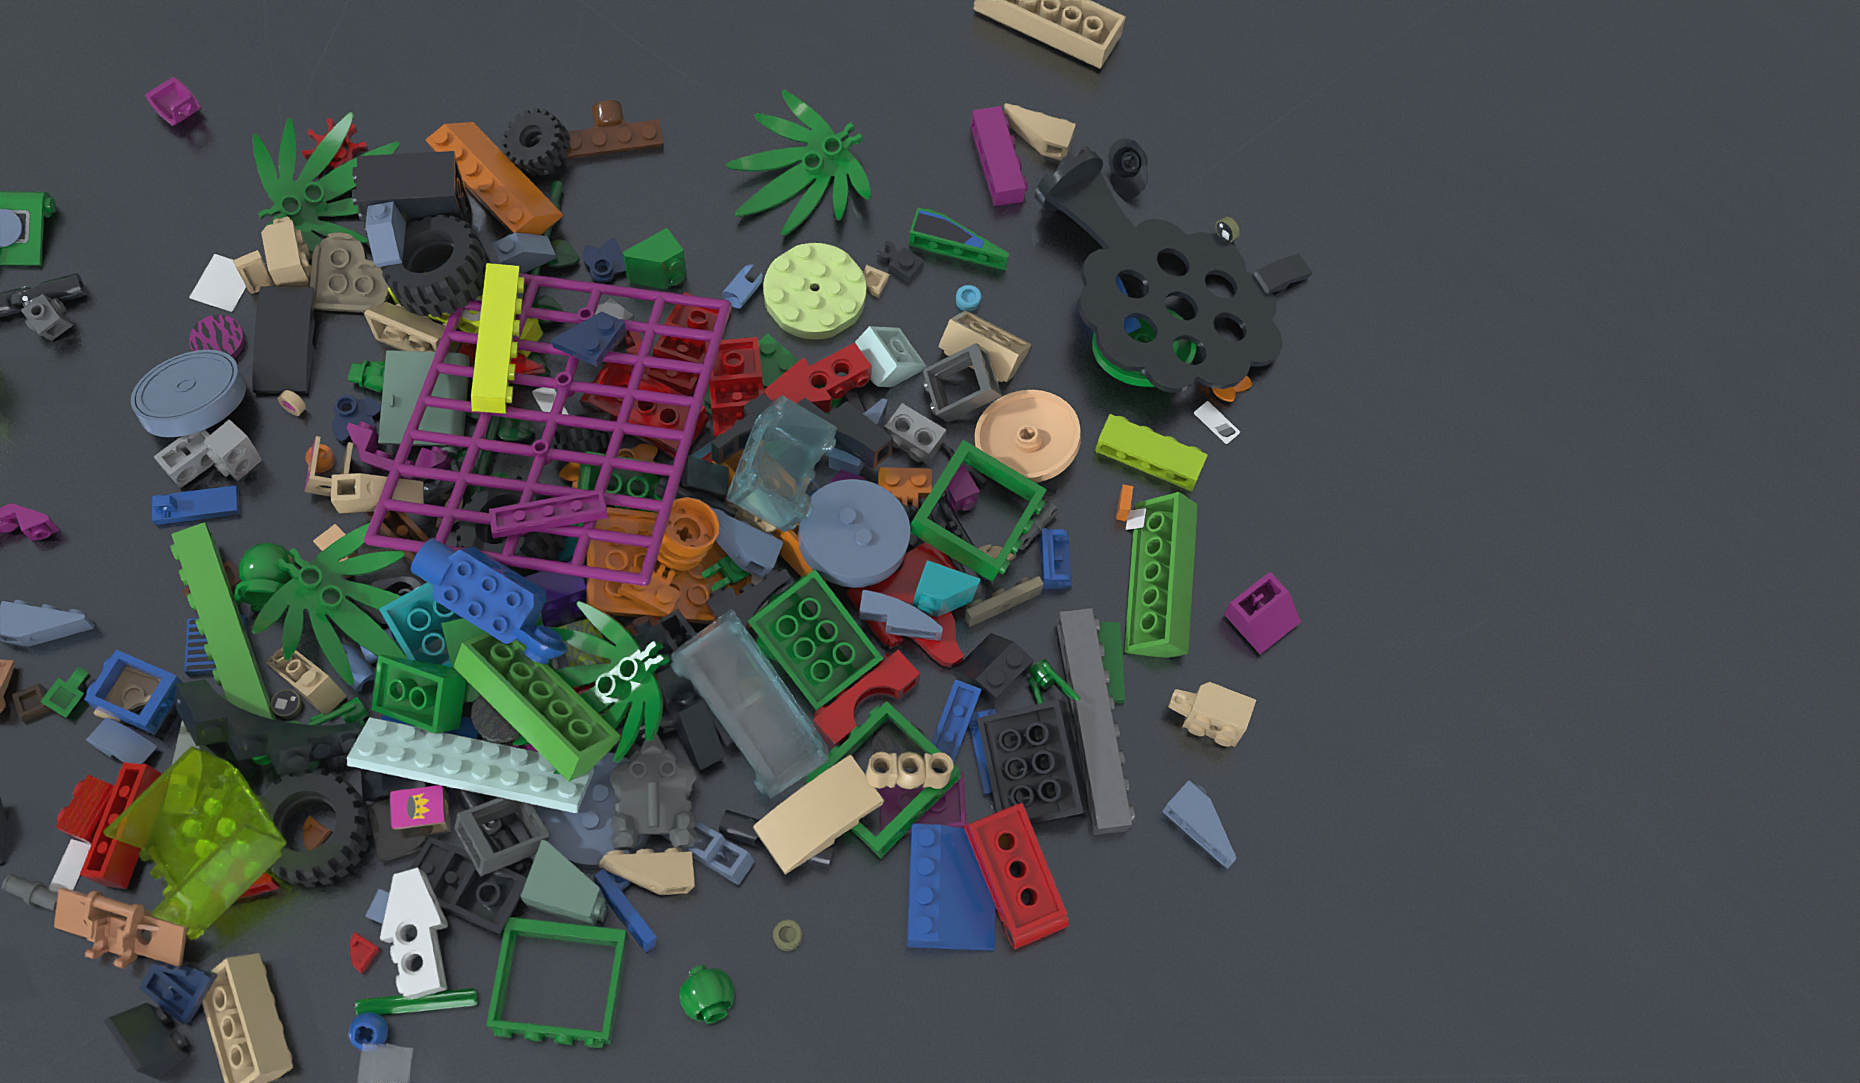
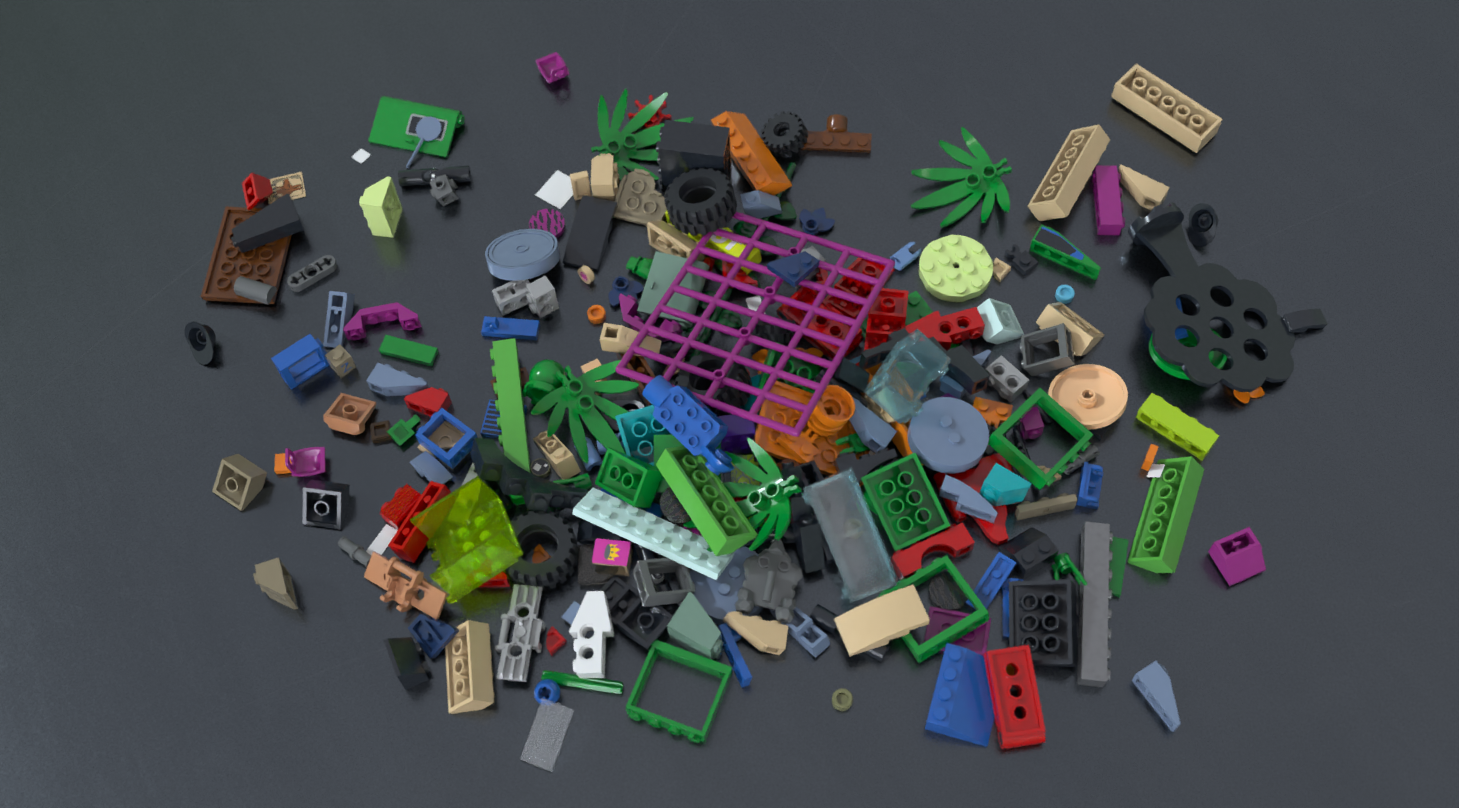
camera: 25 degrees right, 5 degrees down
tan piece [304,436,353,497] -> none
sand blue slope [366,201,406,267] -> none
neon yellow brick [471,263,524,414] -> none
magenta tile [489,489,608,538] -> none
green slope [622,228,687,289] -> none
green plant [679,965,735,1024] -> none
tan piece [866,752,953,789] -> none
tan hinge [1168,682,1256,747] -> none
white sticker [1194,401,1240,444] -> none
tile [1216,216,1240,243] -> none
none -> green tile [379,335,439,367]
none -> red slope [404,387,452,417]
none -> light grey piece [495,584,546,682]
none -> tan brick [1027,125,1110,221]

